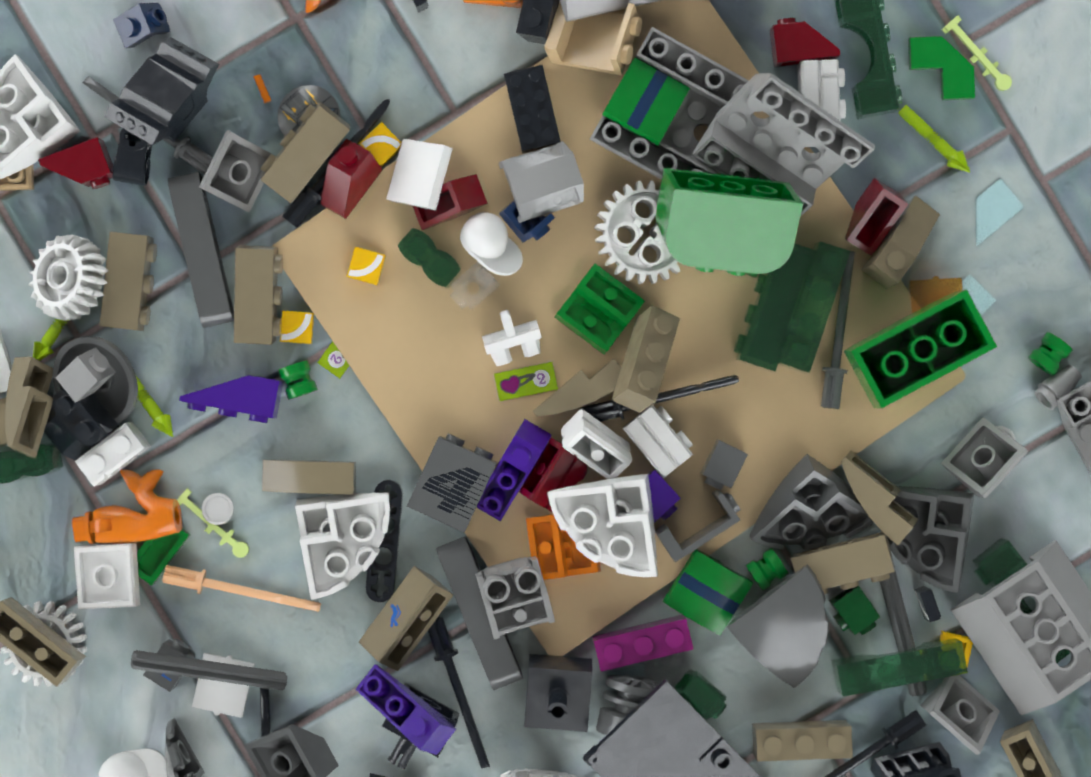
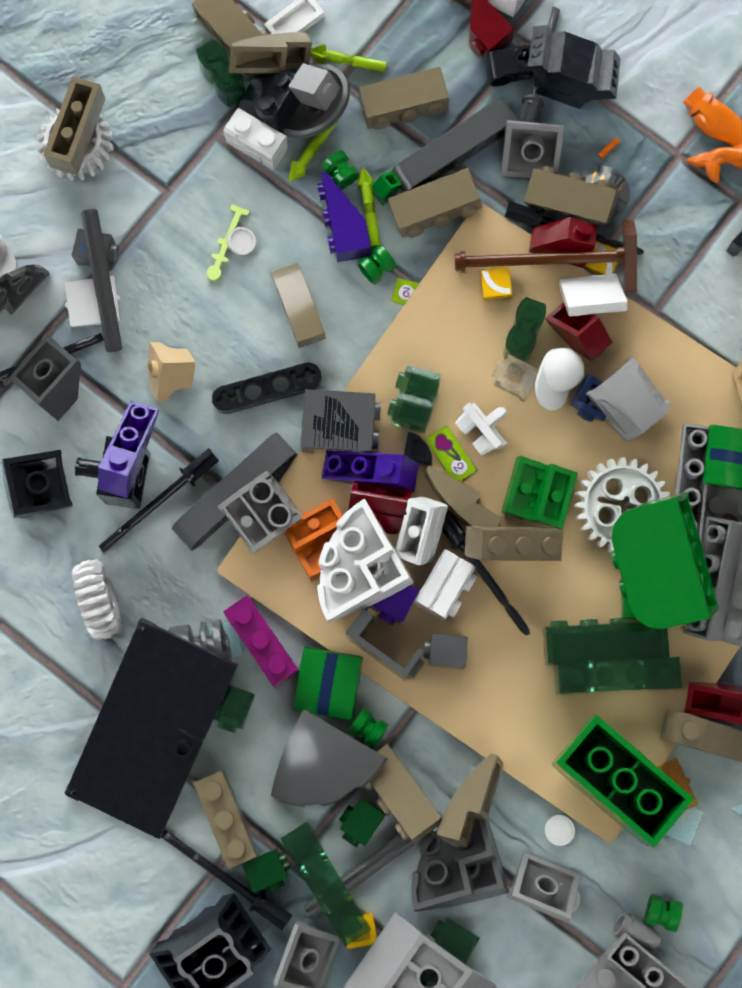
camera: 75 degrees right, 10 degrees down
white gear [28,235,109,321] -> none
orange piece [72,469,183,544] -> none
white tile [74,543,141,609] -> none
dark blue bracket [113,3,170,49] -> none
green tile [137,528,191,586] -> none
light nougat piece [162,565,321,612] -> none
yellow tile [280,310,315,344] -> none
white brick [295,493,390,600] -> none
dark tan brick [358,566,453,671] -> none
black piece [504,65,561,153] -> none
black brick [524,654,593,732] -> none
dark grey brick [749,454,874,550] -> none
dark grey piece [821,250,855,410] -> none
black tile [914,586,941,623] -> none
none -> tan brick [147,342,196,402]
none -> dark green brick [241,848,291,893]
none -> green wheel [321,150,360,190]
none -> lime piece [357,167,381,249]
none -> green piece [372,171,402,206]
none -> clear green brick [387,365,441,434]
none -> black tile [404,432,432,466]
none -> reddish brown tile [455,220,637,292]
none -> white piece [544,815,575,846]

